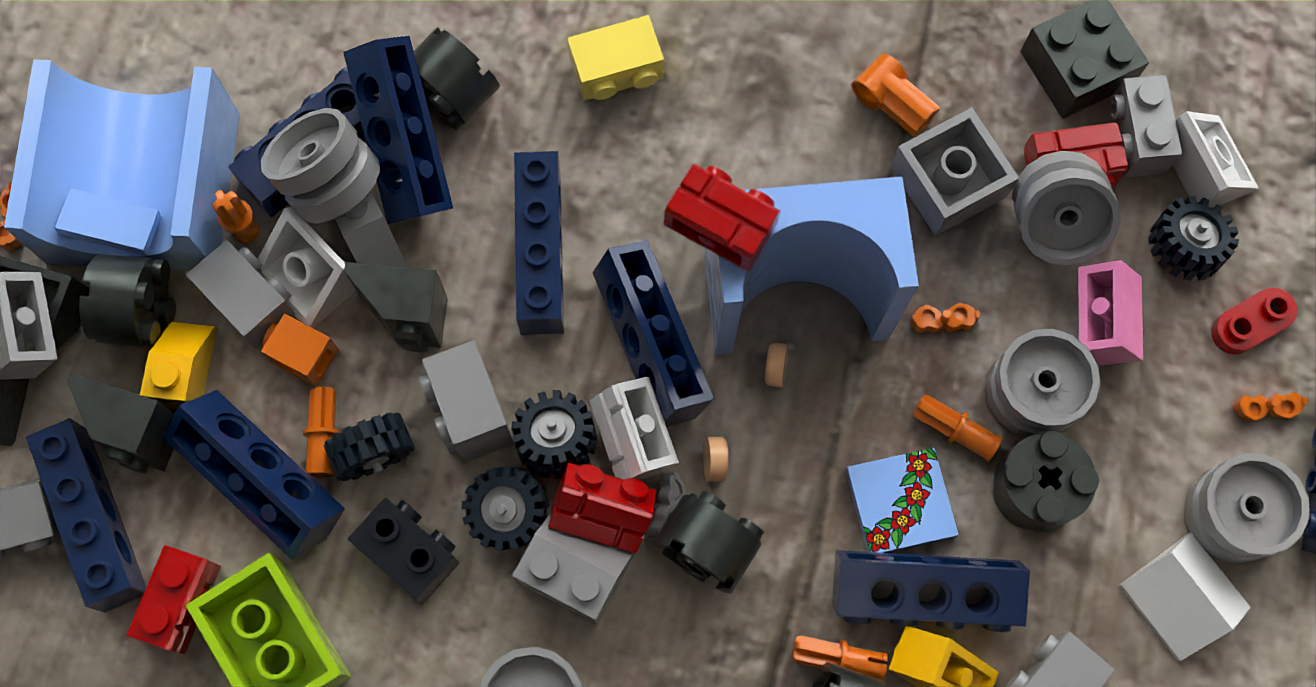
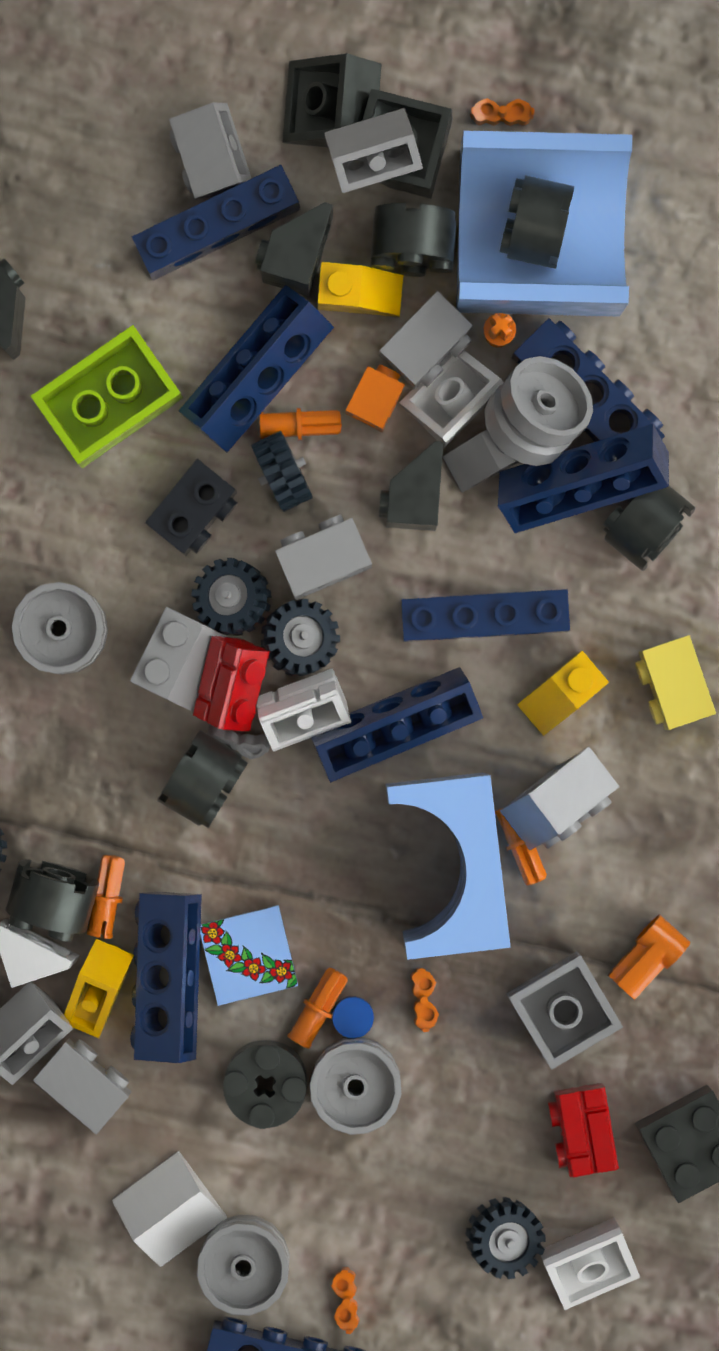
camera: 85 degrees right, 15 degrees up
light blue tile [55,188,161,256] -> none
red brick [126,545,221,654] -> none
red brick [664,164,781,272] -> none
light nougat tile [703,437,728,482] -> none
light nougat tile [765,342,789,388] -> none
light grey wheel [1012,151,1121,265] -> none
bright pink brick [1078,260,1143,366] -> none
light grey brick [1109,75,1182,178] -> none
red plate [1211,288,1297,355] -> none
none -> blue tile [333,996,374,1039]
none -> pearl dark grey brick [500,175,575,269]
none -> brick [500,747,619,850]
none -> yellow slope [517,651,609,736]

